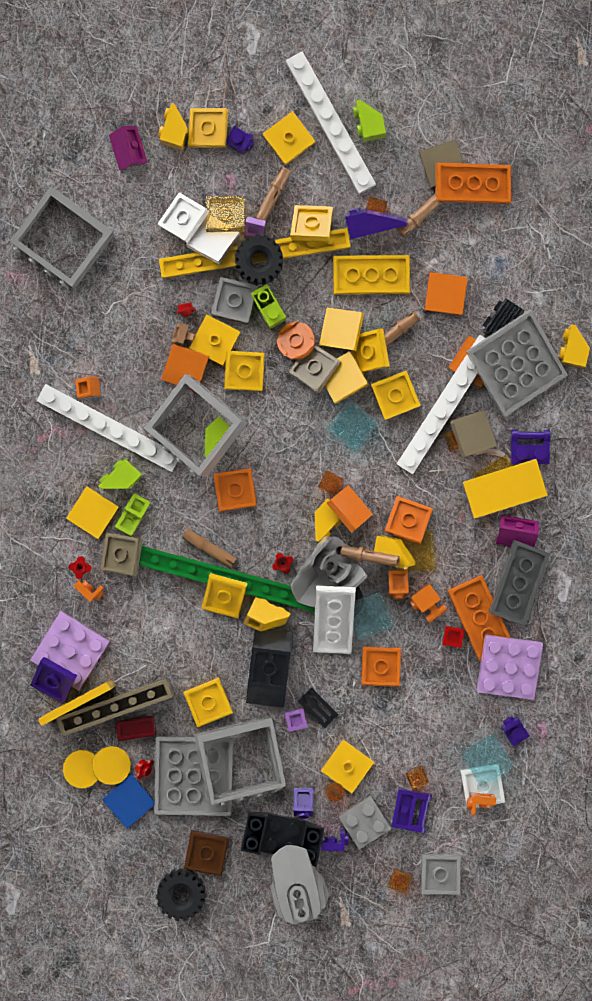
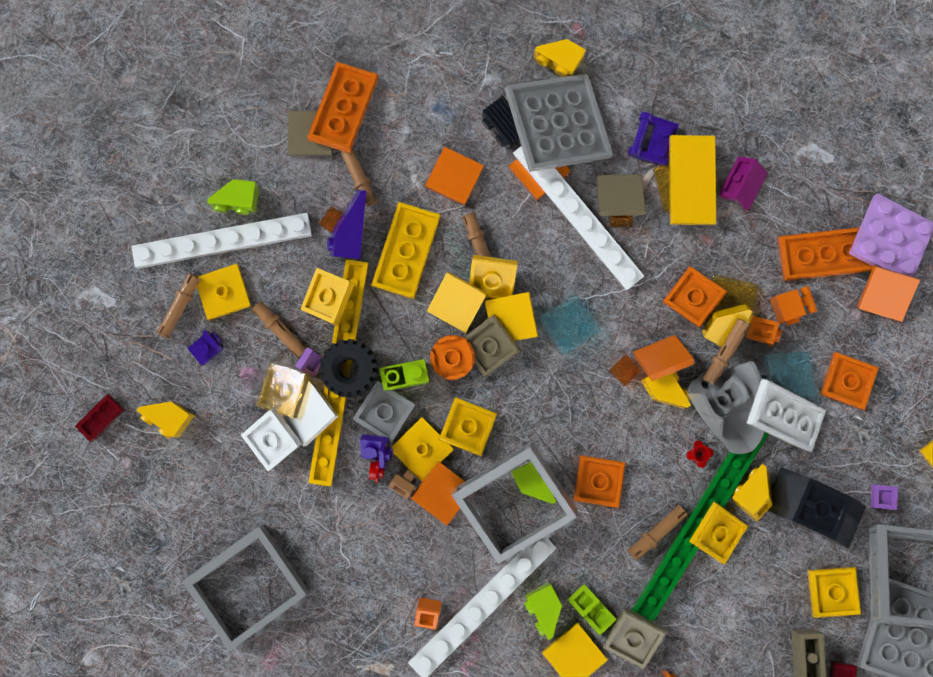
camera: 75 degrees left, 5 degrees down
magenta panel [109,126,148,171] -> none
yellow tile [188,108,229,148] -> none
black tile [298,687,338,728] -> none
yellow plate [371,370,421,420] -> none
red plate [442,625,465,648] -> none
dark grey plate [488,540,550,626] -> none
none -> dark red plate [75,394,125,442]
none -> medium nougat pin [156,273,201,339]
none -> dark purple bracket [360,434,393,469]
none -> orange tile [857,265,920,322]

